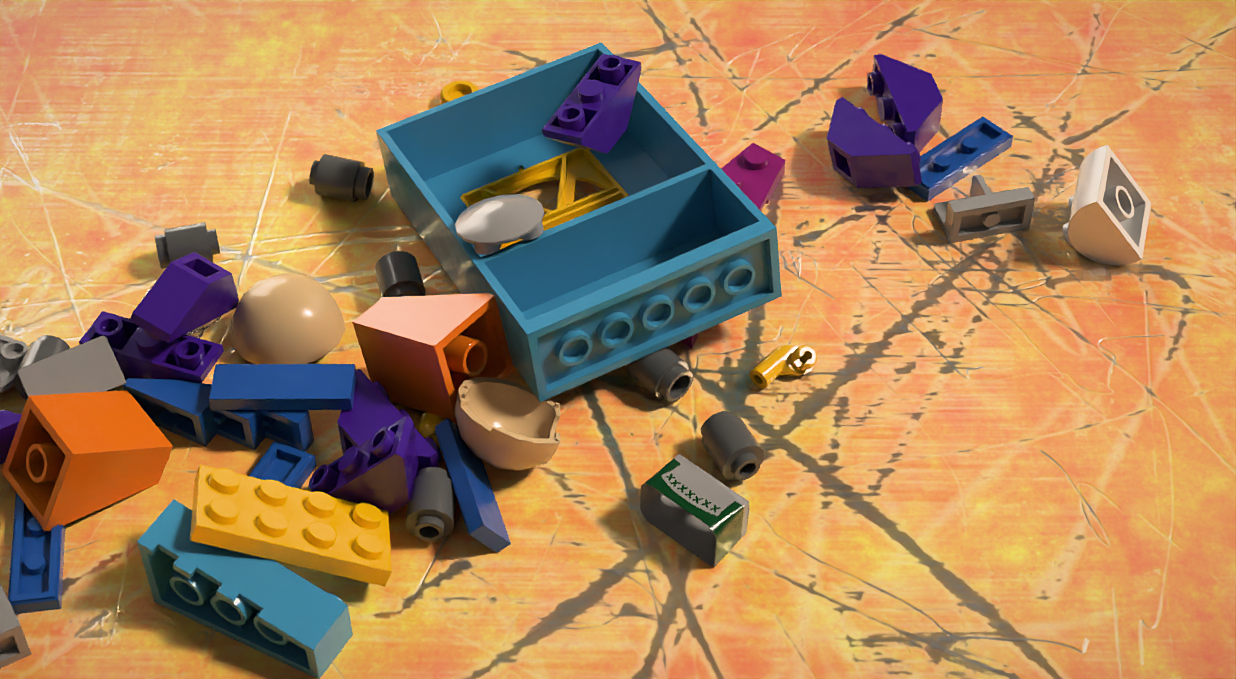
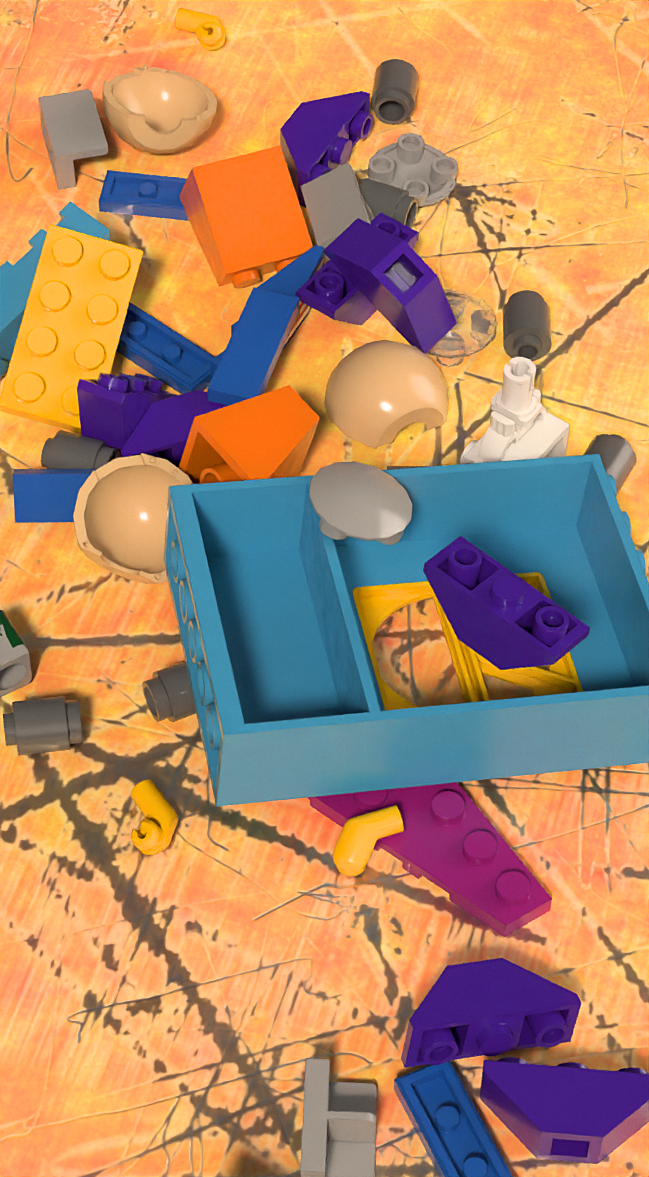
camera: 105 degrees right, 5 degrees up
none -> white brick [459,357,570,464]

